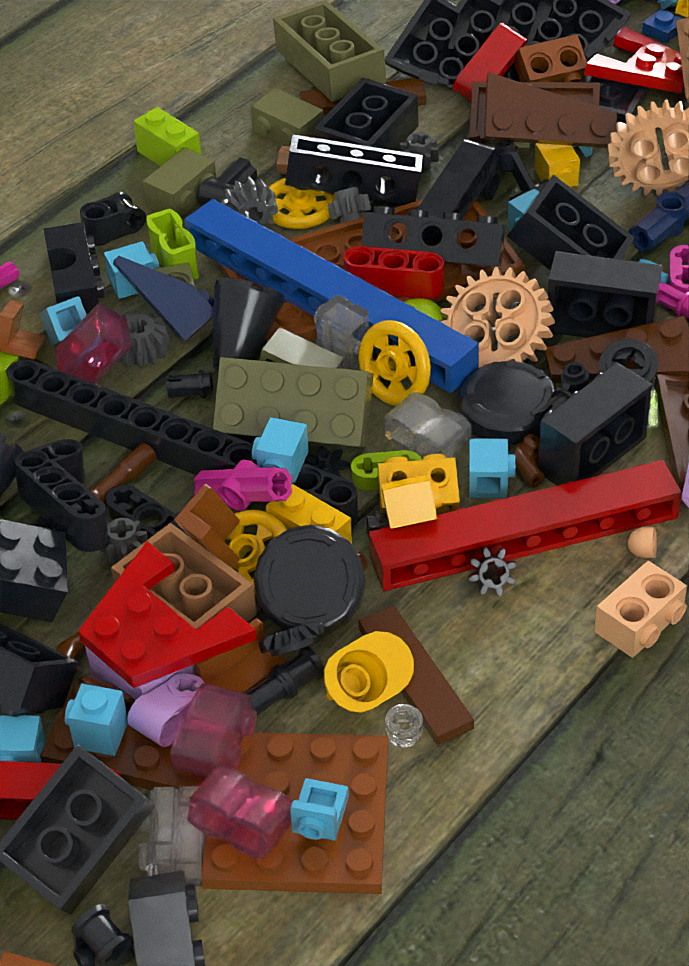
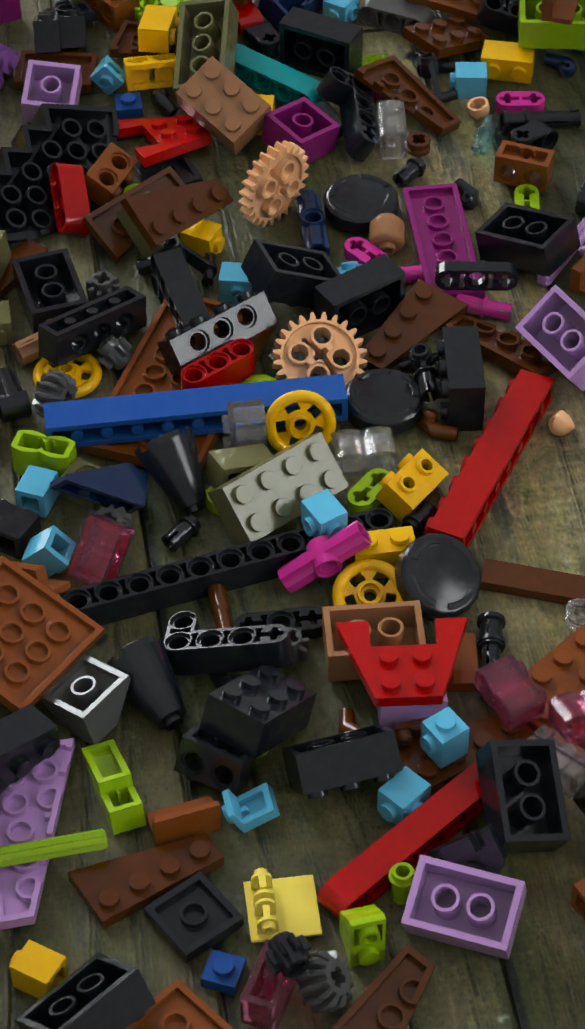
camera: 50 degrees left, 0 degrees up
lavender piece [127,673,206,747] -> none
dark orange panel [174,484,240,570] -> none
black gear [258,621,324,657] -> none
yellow piece [324,631,414,713] -> none
yellow brick [380,475,442,529] -> none
gear [468,546,517,596] -> none
medium azure brick [469,439,515,498] -> none
black gear [599,339,658,383] -> none

